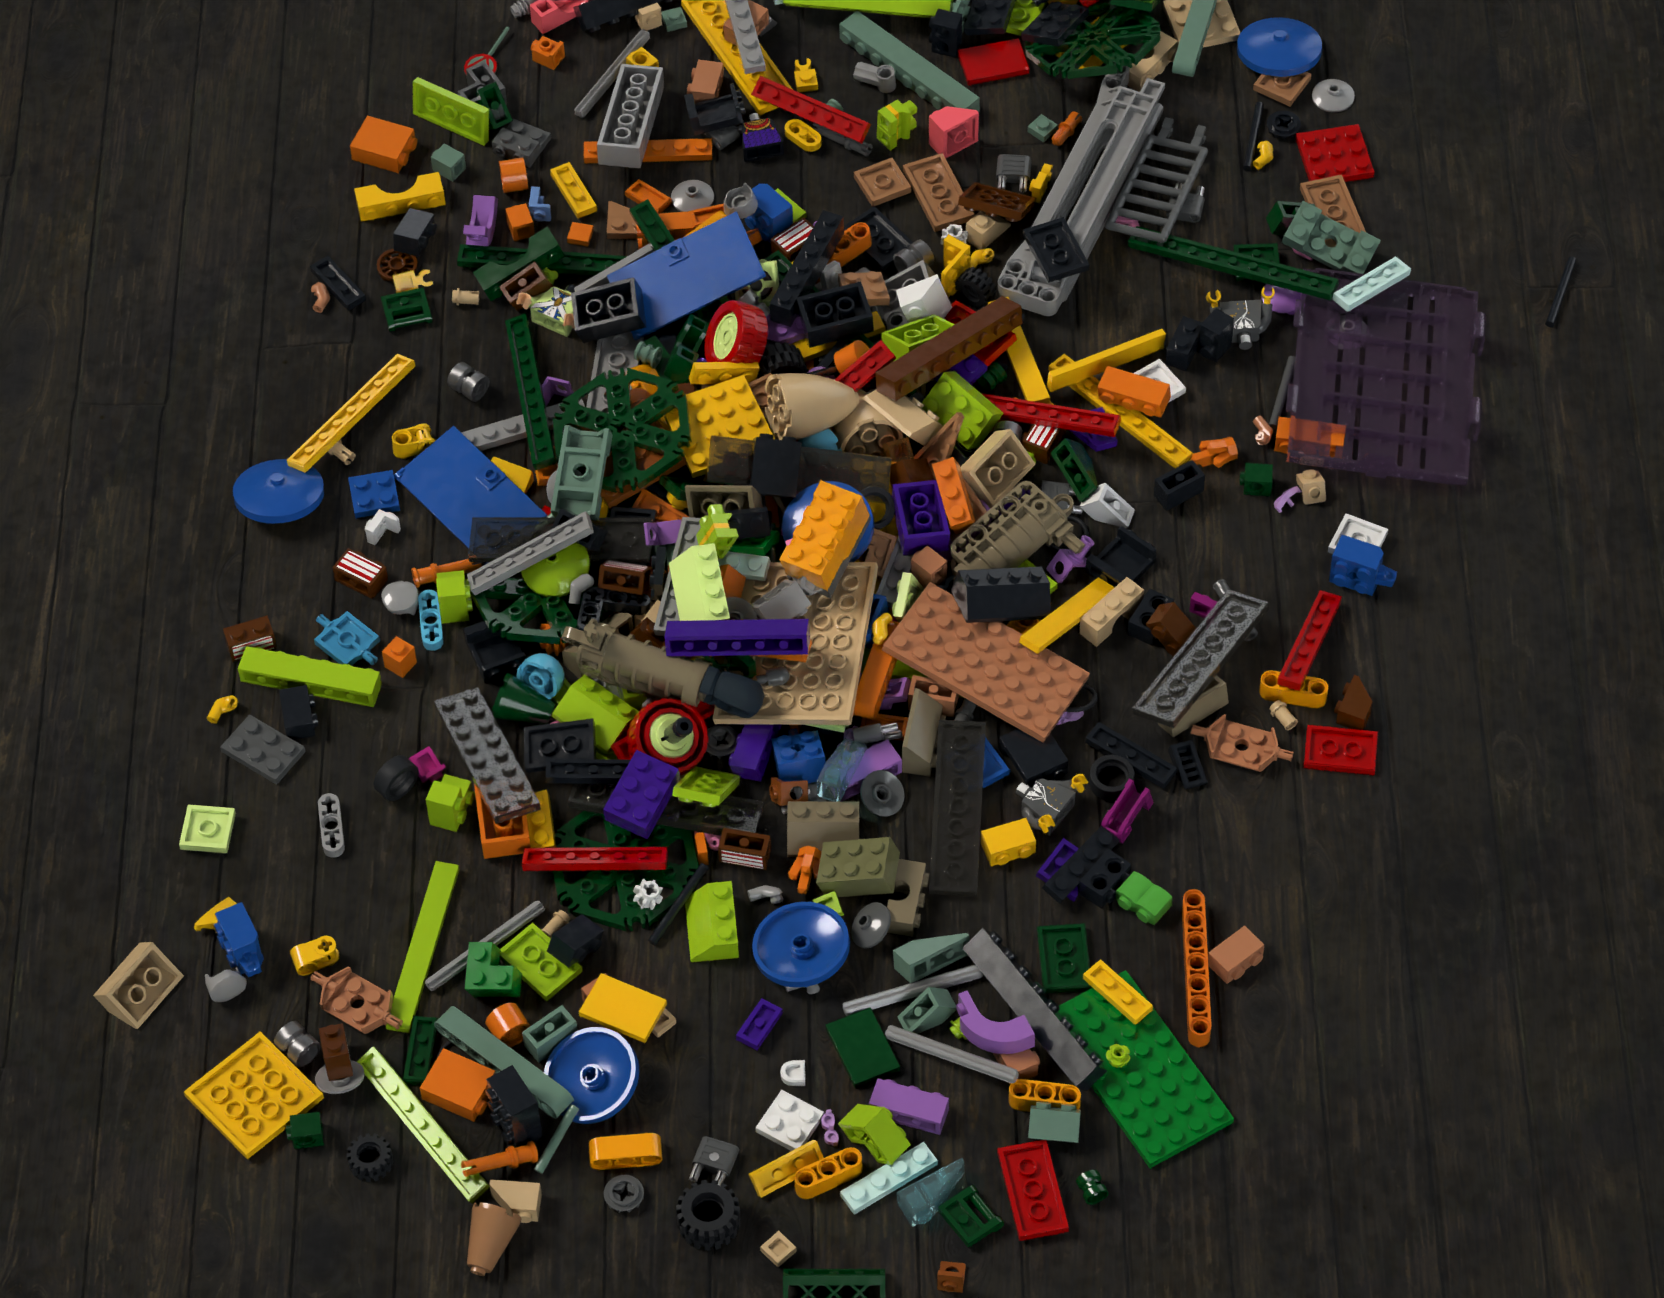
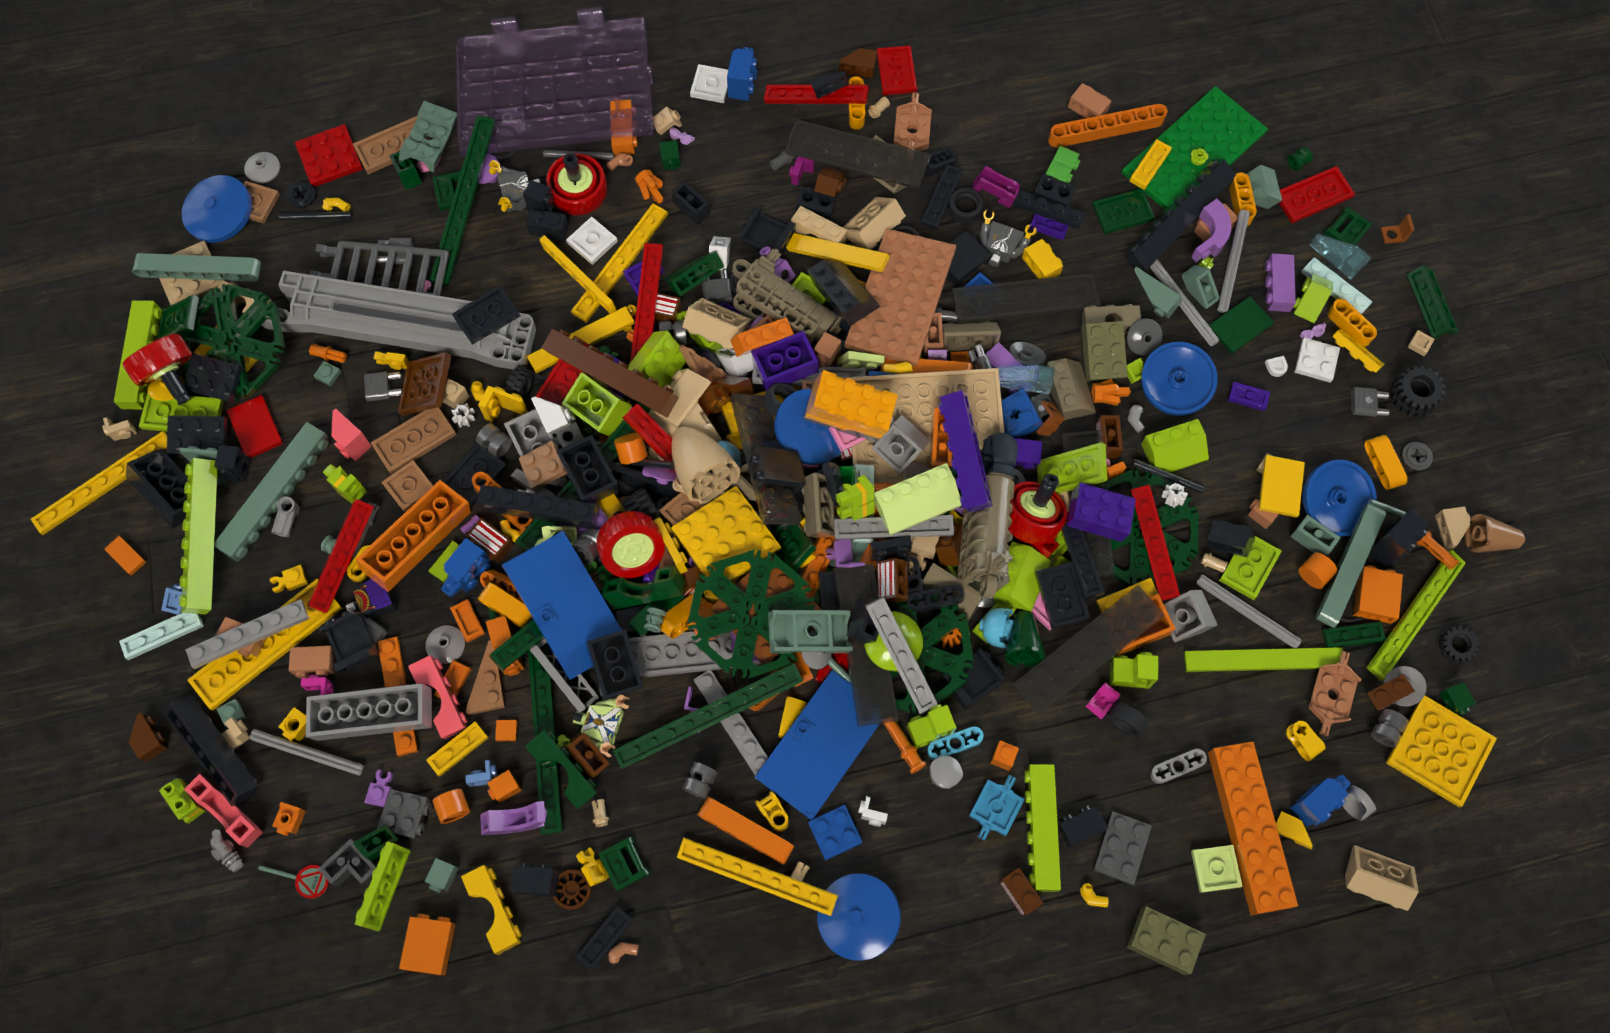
camera: 105 degrees left, 15 degrees up
brick [333,548,388,599] -> none
green brick [465,942,522,997] -> none
light grey arm [569,574,594,604] -> none
light grey hair [724,183,758,219] -> none
orange brick [1097,366,1171,418] -> none
light aqua plate [1332,256,1411,312] -> none
none -> dark pink bracket [301,675,334,695]
none -> orange brick [356,480,471,592]
none -> medium lavender plate [364,769,393,808]
none -> coral arch [408,655,468,739]
none -> red wheel [546,153,607,215]
none -> orange beam [697,797,794,865]
none -> black slope [810,71,849,99]
none -> tan slope [842,197,906,250]
none -> olive brick [1126,906,1206,975]
none -> light grey slope [1164,590,1218,642]
none -> orange brick [1208,742,1298,916]

